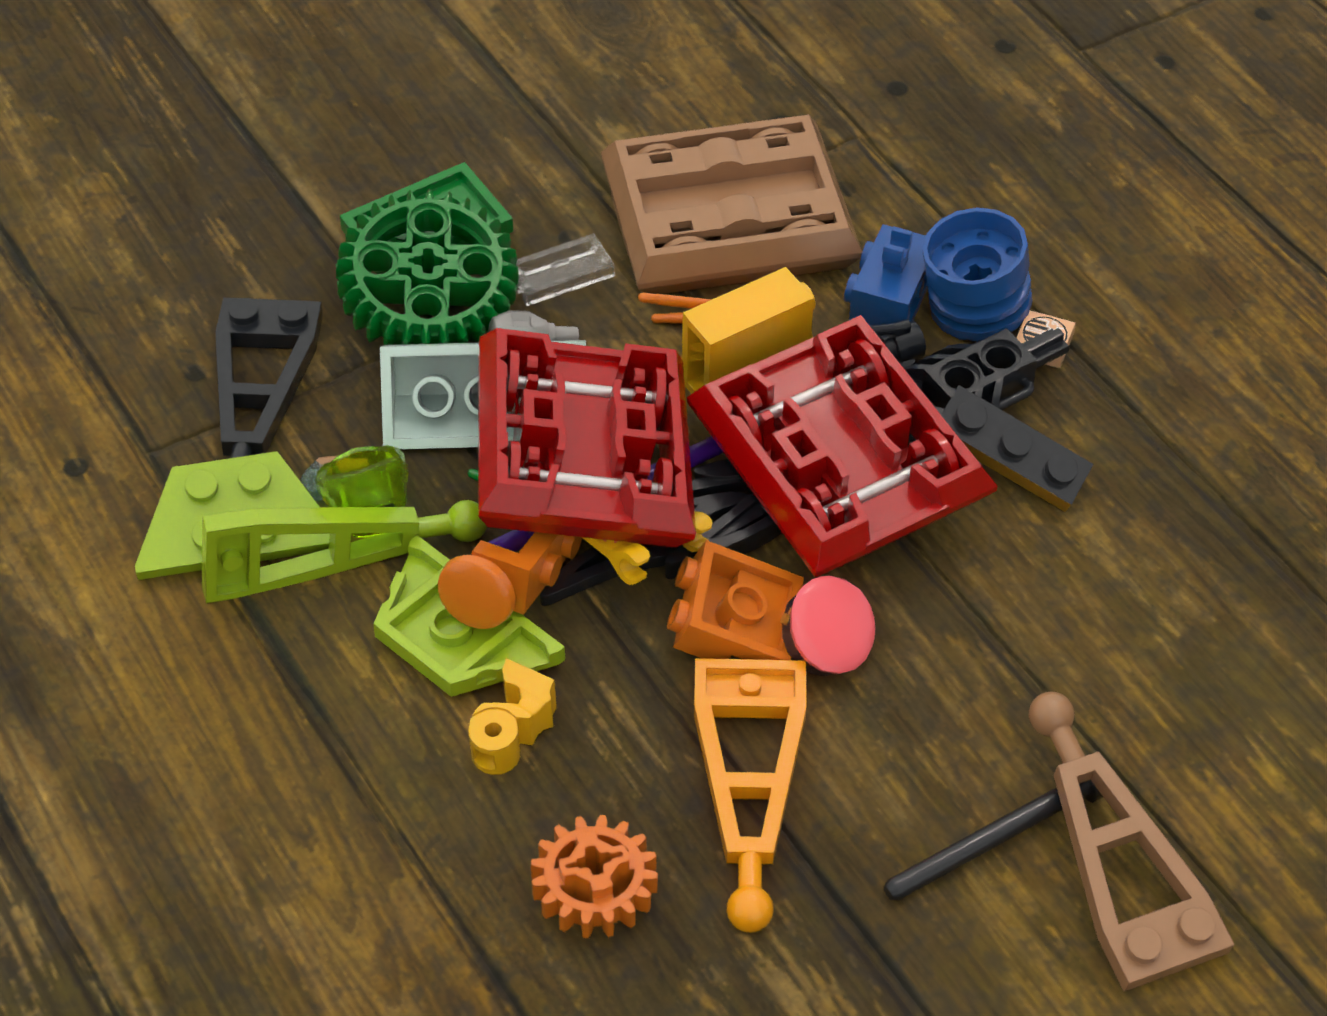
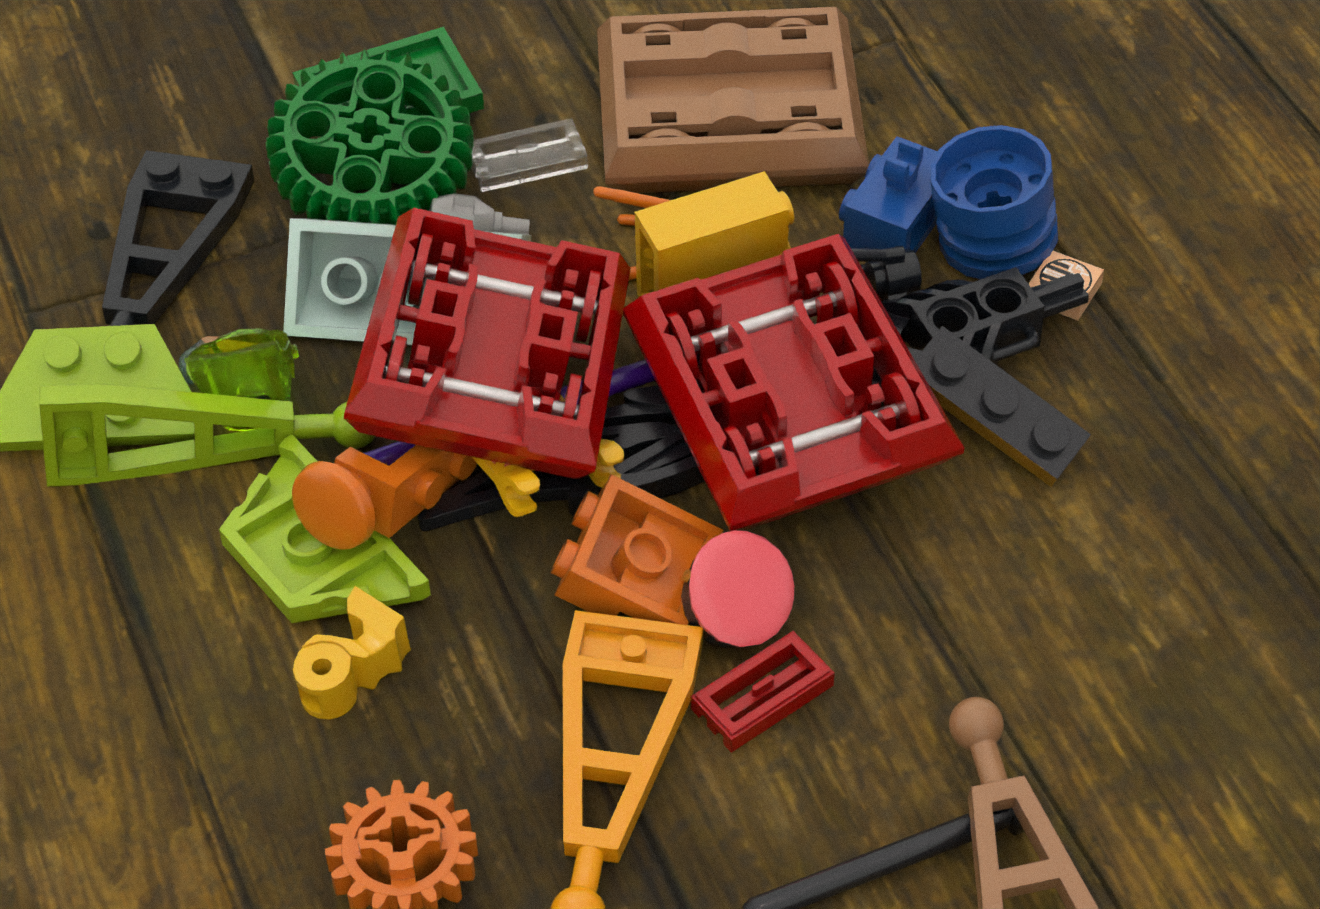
camera: 10 degrees right, 0 degrees up
none -> red tile [691,631,835,753]

